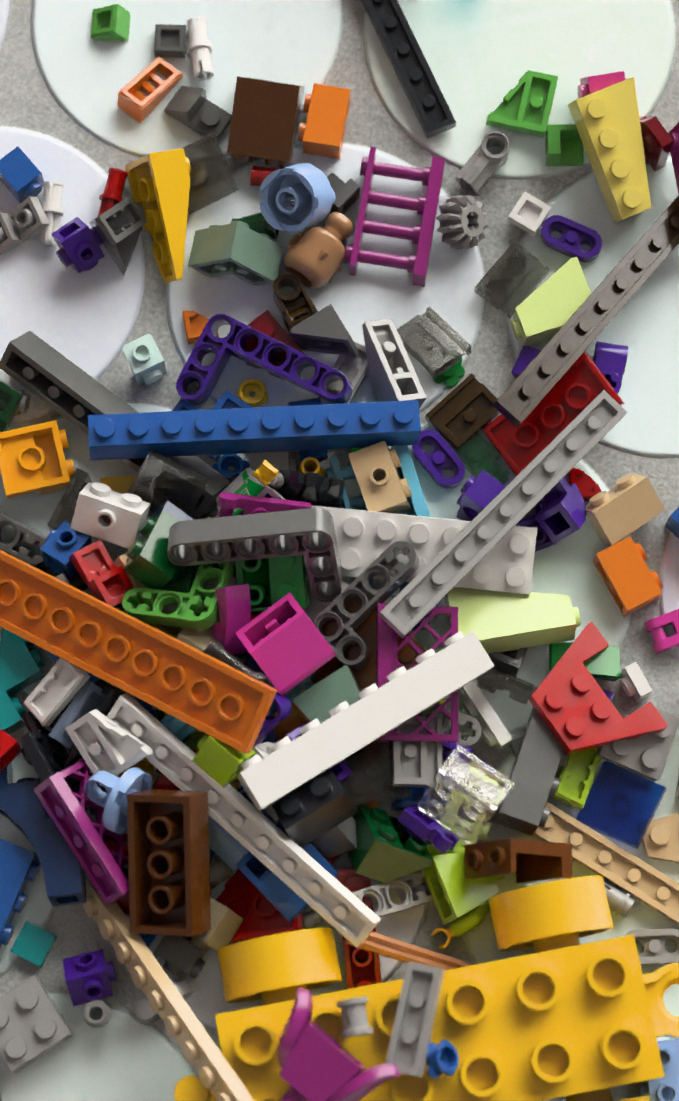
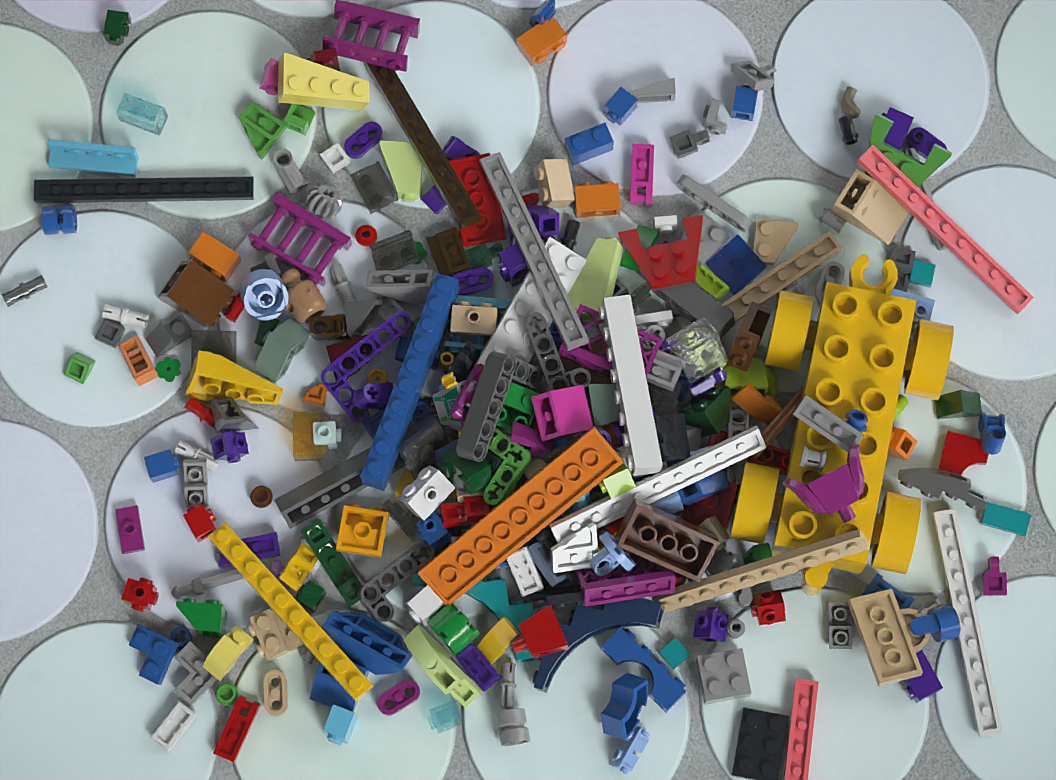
camera: 65 degrees left, 0 degrees up
none -> green plant [156,357,181,382]
none -> reddish brown plate [250,486,273,508]
none -> clear yellow brick [293,412,326,461]
none -> light grey axle [330,264,356,307]
none -> dark purple piece [352,382,394,410]
none -> red plate [355,225,377,247]
none -> black axle [560,219,580,251]
none -> orange slope [732,382,782,424]
none -> green slope [742,543,773,565]
none -> red brick [750,590,786,626]

